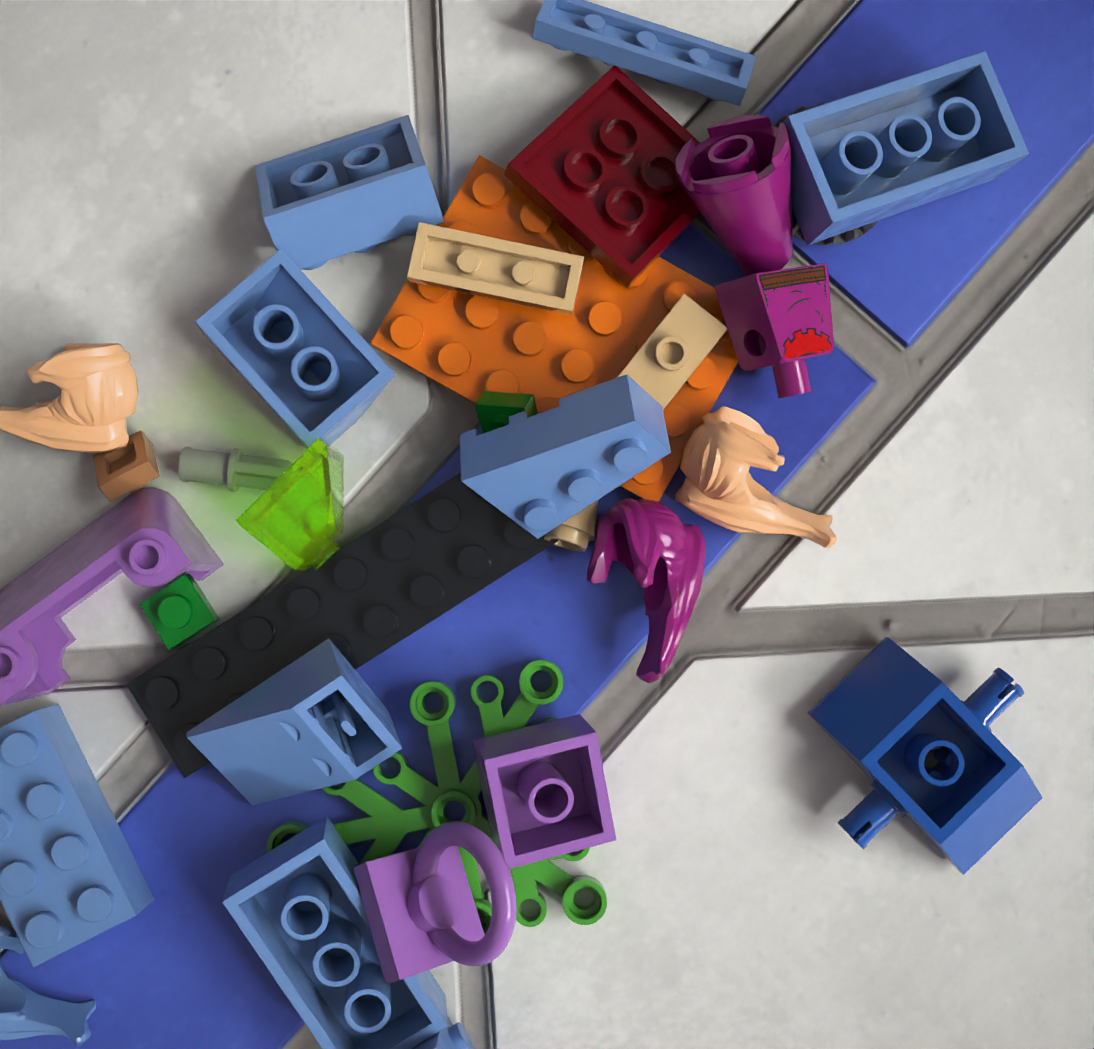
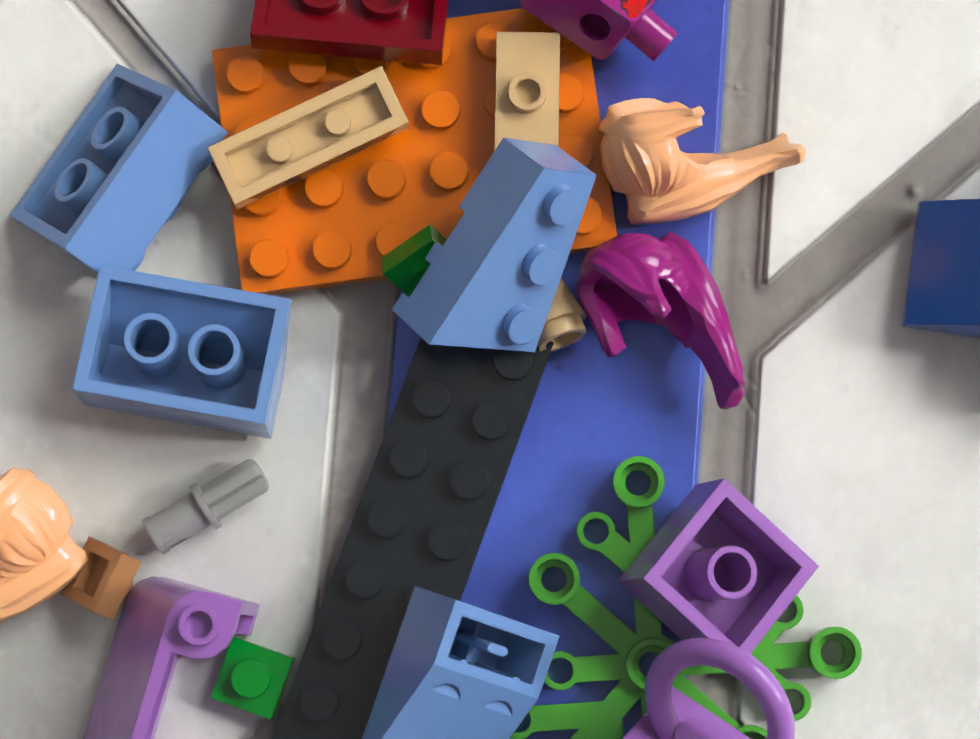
camera: 35 degrees left, 5 degrees down
clear neon green slope [235,438,344,570] -> none

